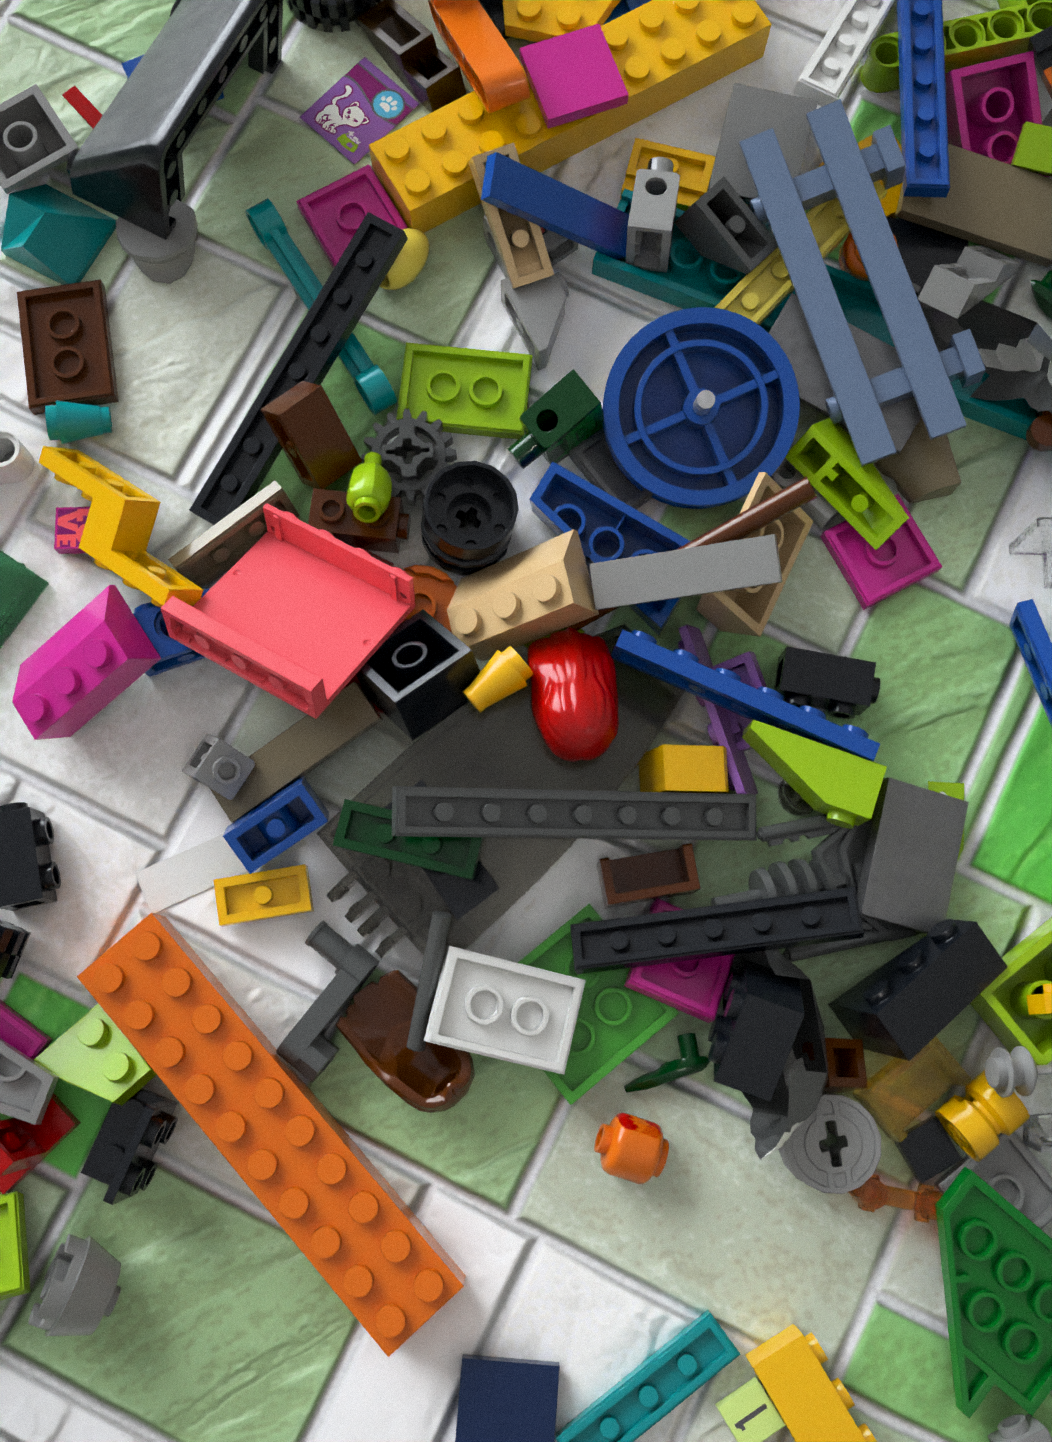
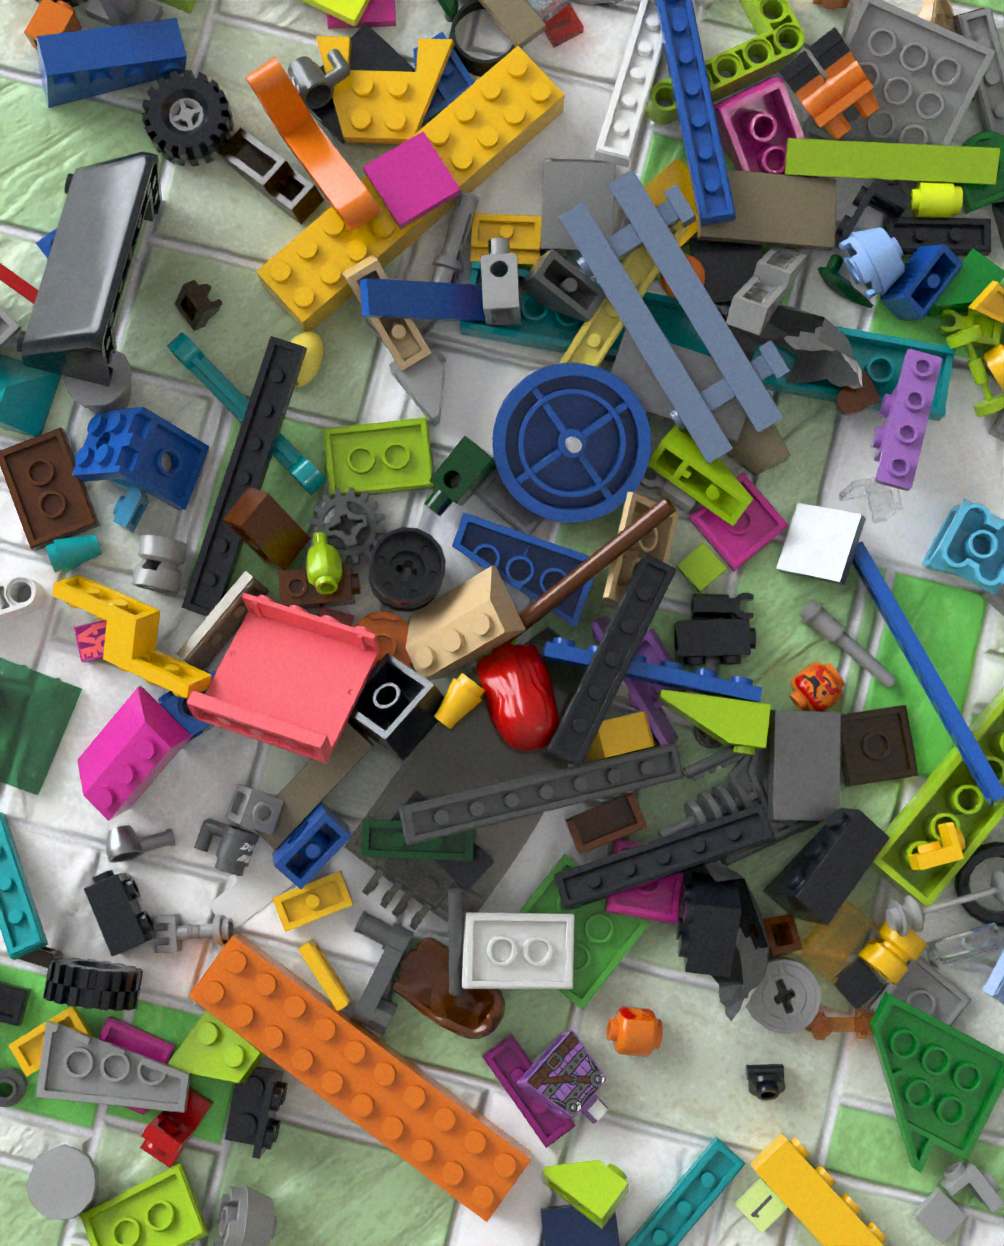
camera: 10 degrees left, 5 degrees up
dark pink tile [296,164,408,268] -> none
sticker [300,57,420,165] -> none
light grey tile [589,534,783,610] -> none
dark green bar [624,1033,710,1093] -> none
none -> blue bracket [72,407,209,510]
none -> flat silver bar [106,825,176,863]
none -> dark azure slope [108,479,149,533]
none -> light grey wheel [132,535,188,594]
none -> light grey hinge [153,914,234,953]
none -> dark brown tile [174,280,222,331]
none -> dark grey piece [194,819,260,876]
none -> yellow tile [298,939,352,1012]
none -> light grey pin [431,192,479,283]
none -> magenta tile [482,1033,576,1148]
none -> torso [515,1030,608,1124]
none -> lime slope [542,1160,629,1229]
none -> black tile [546,553,677,768]
none -> lime tile [676,543,727,593]
none -> black bar [691,593,754,620]
none -> black plate [746,1064,786,1101]
none -> tile [776,503,866,586]
none -> head [789,662,845,712]
none -> light grey pin [799,600,897,688]
none -> dark brown tile [840,705,919,787]

